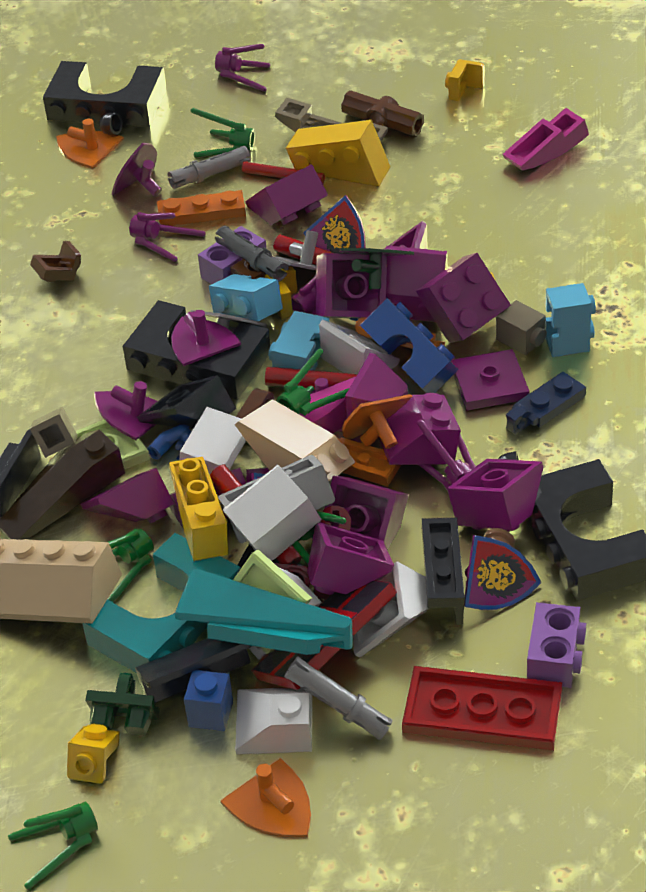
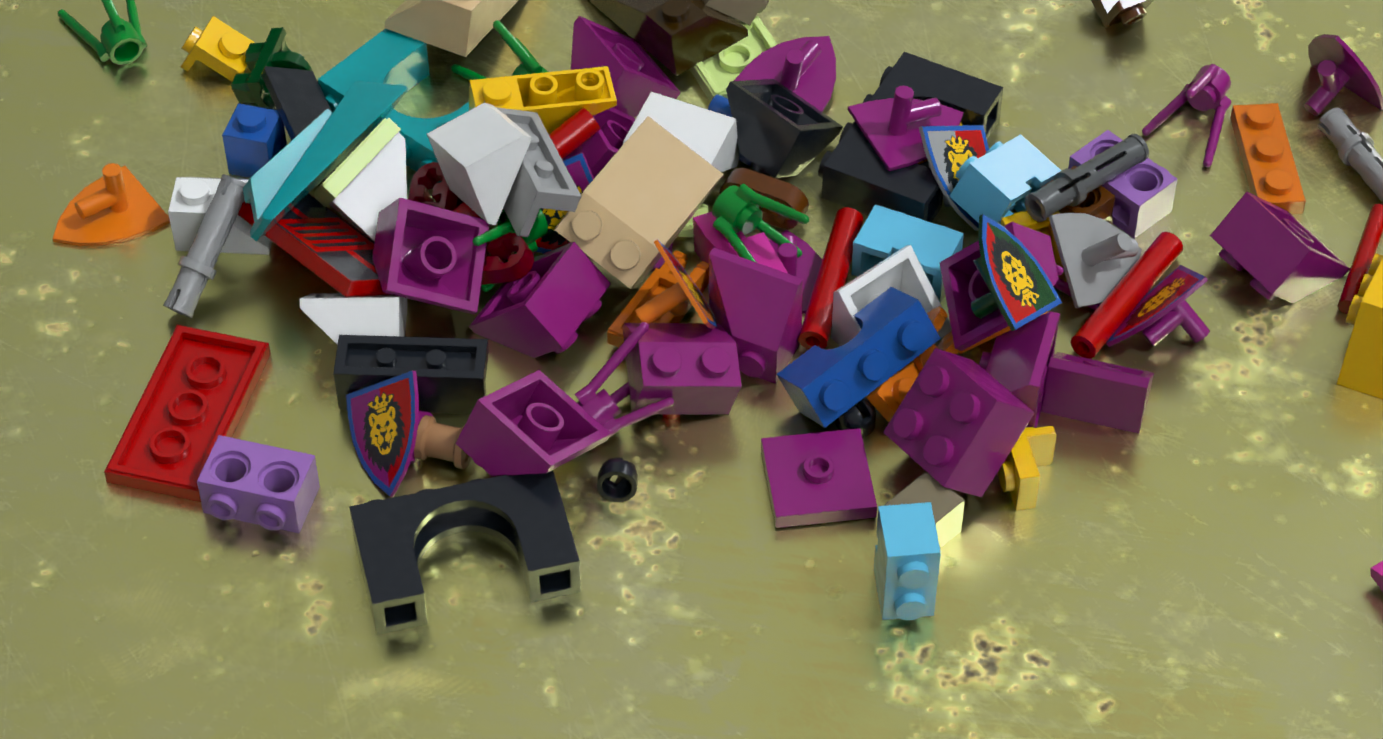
camera: 90 degrees right, 5 degrees up
dark blue hinge [506,372,586,435] -> none

